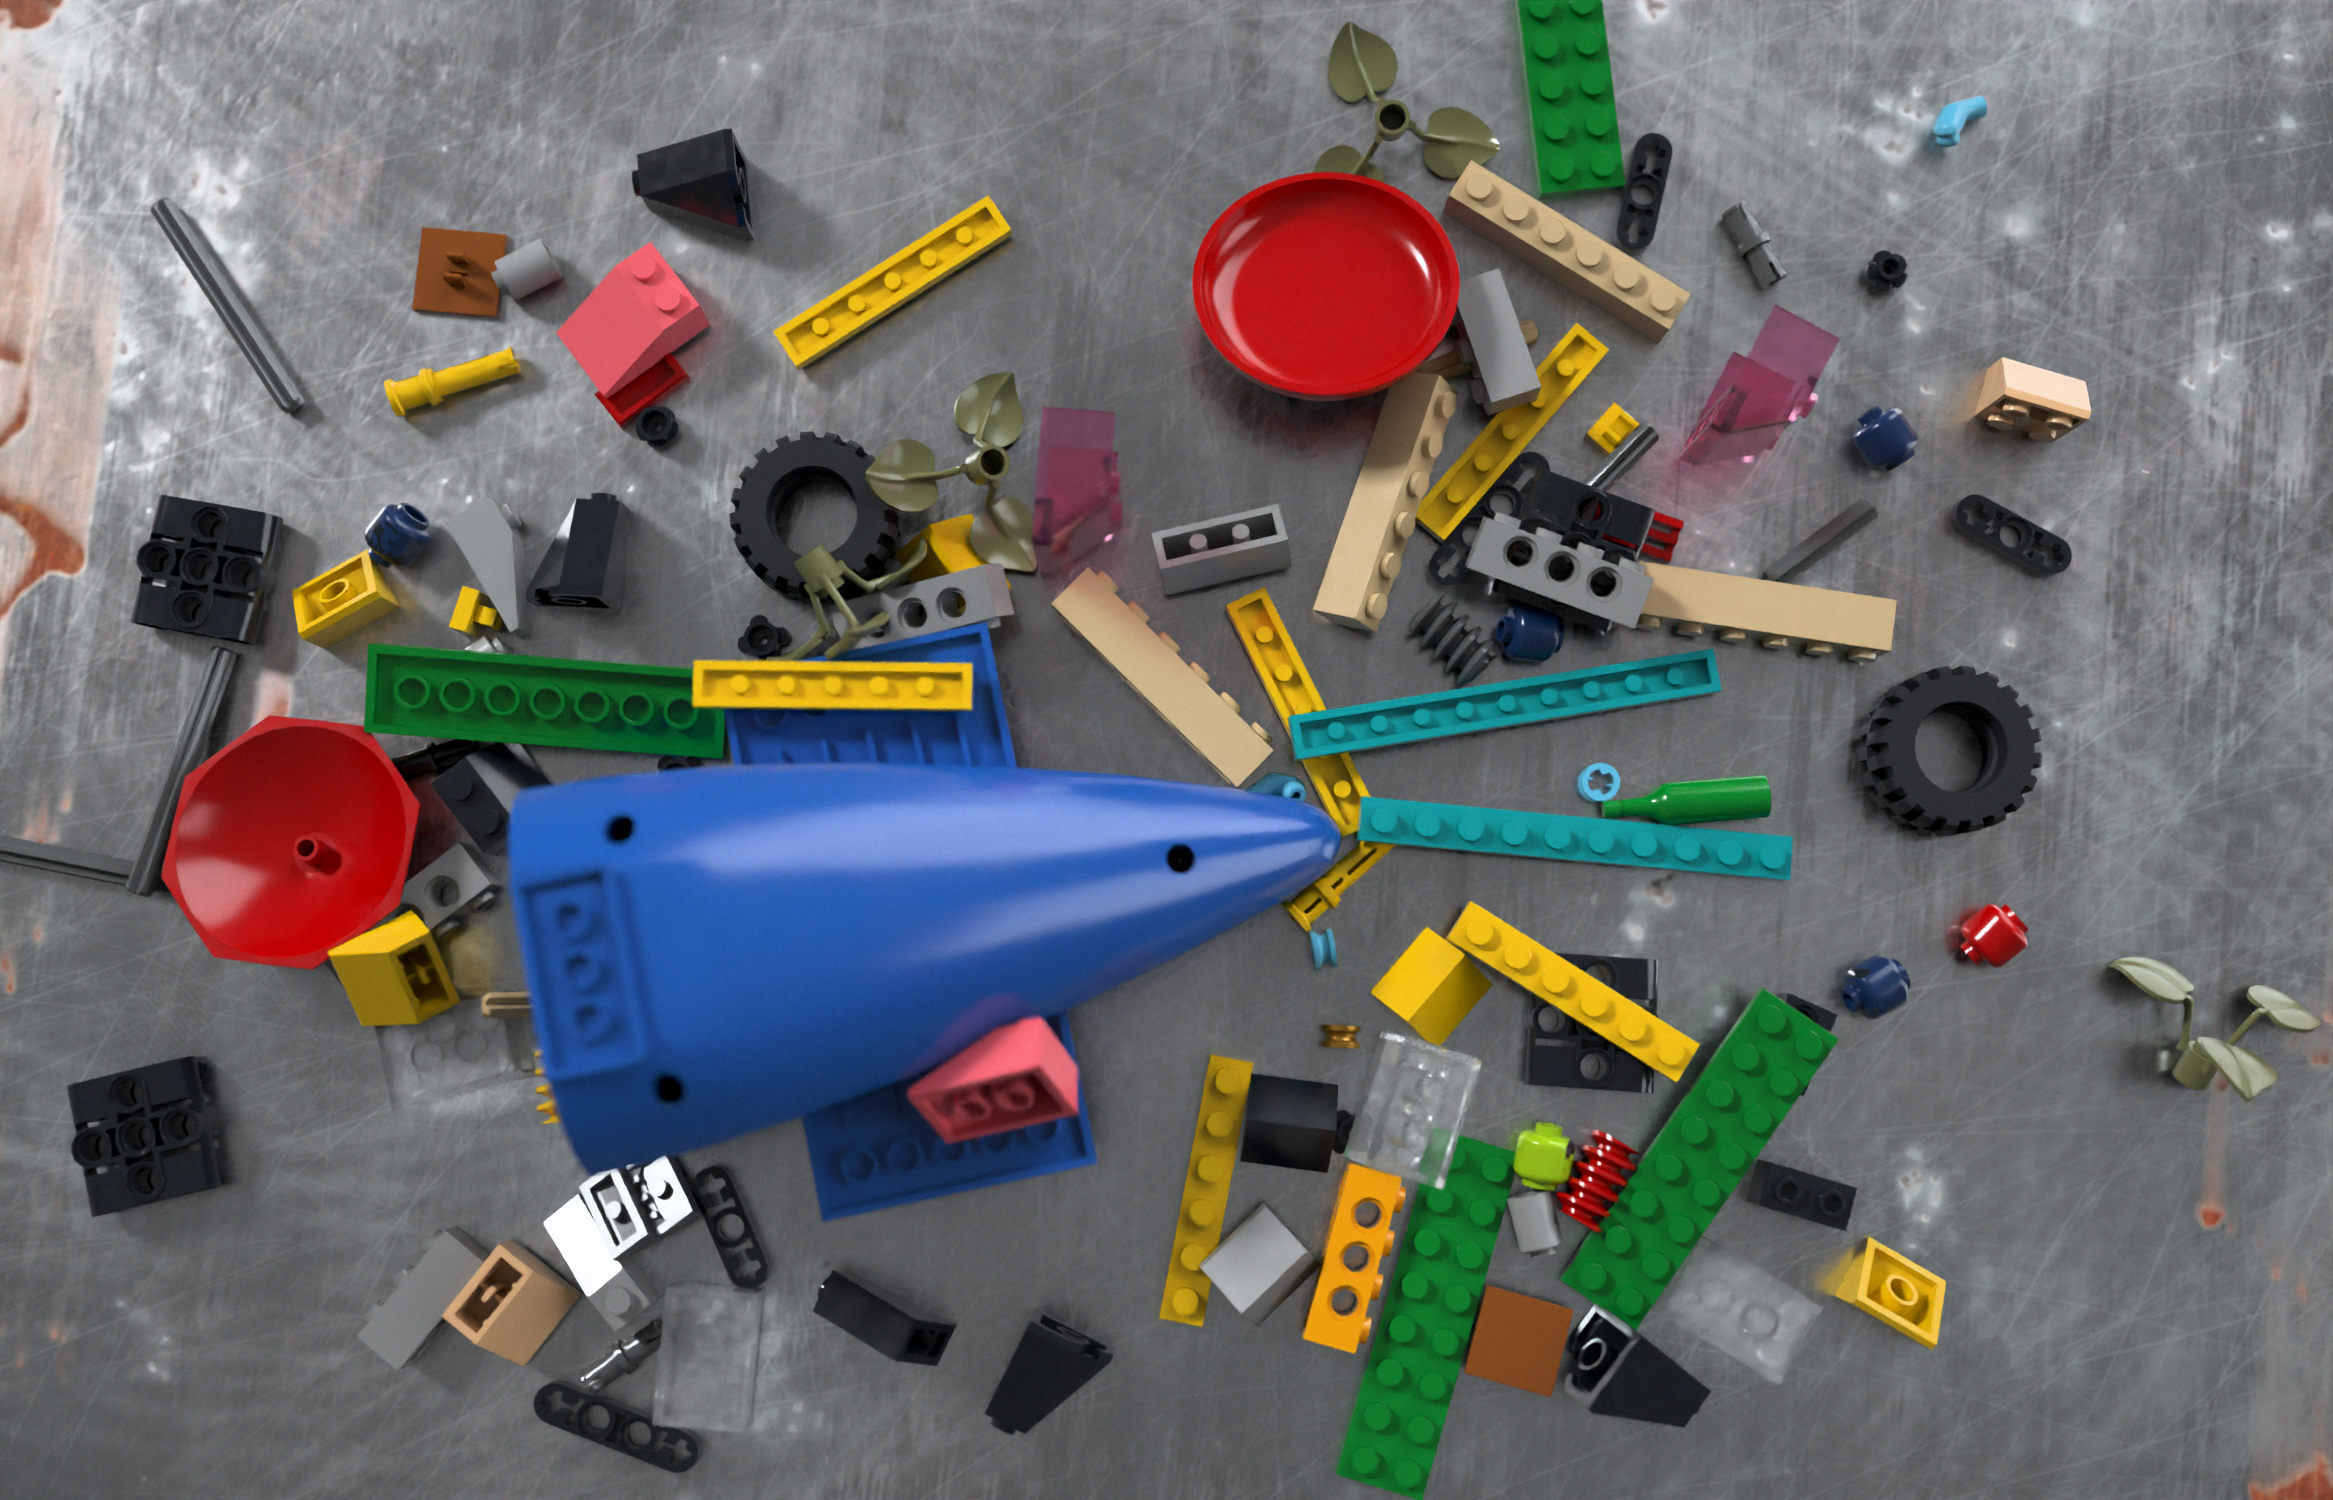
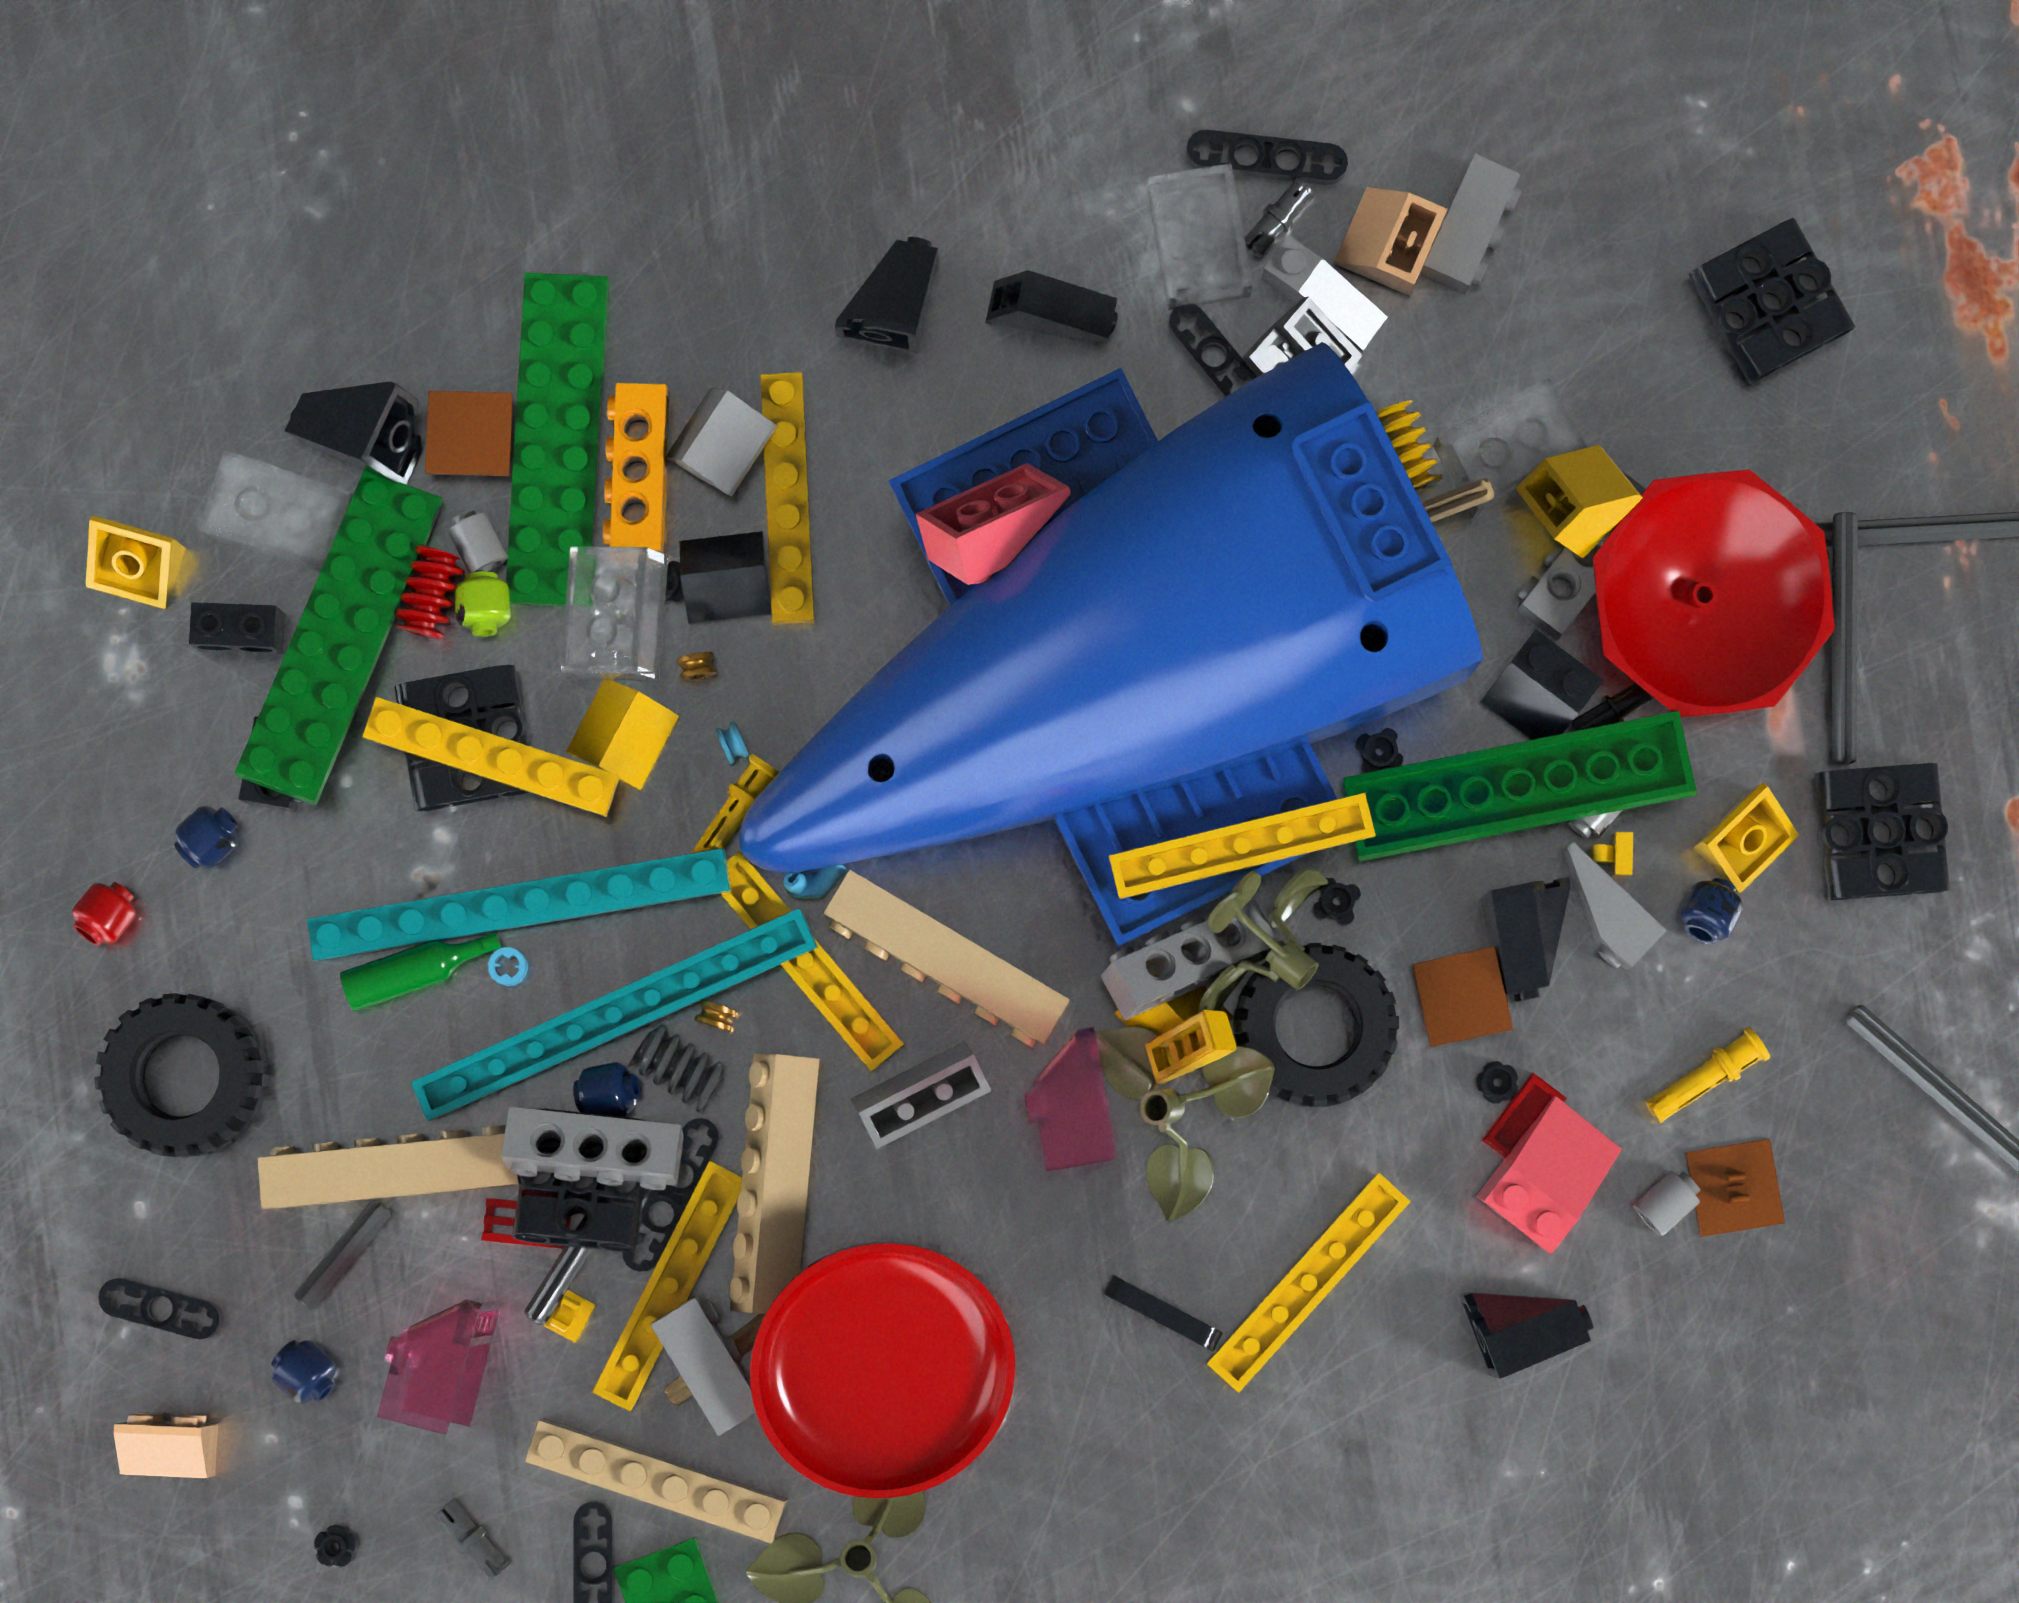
camera: 170 degrees right, 0 degrees up
none -> pearl gold bush [694,1000,737,1031]
none -> black beam [1103,1275,1223,1352]
none -> yellow slope [1145,1010,1237,1084]
none -> dark orange piece [1413,946,1514,1047]

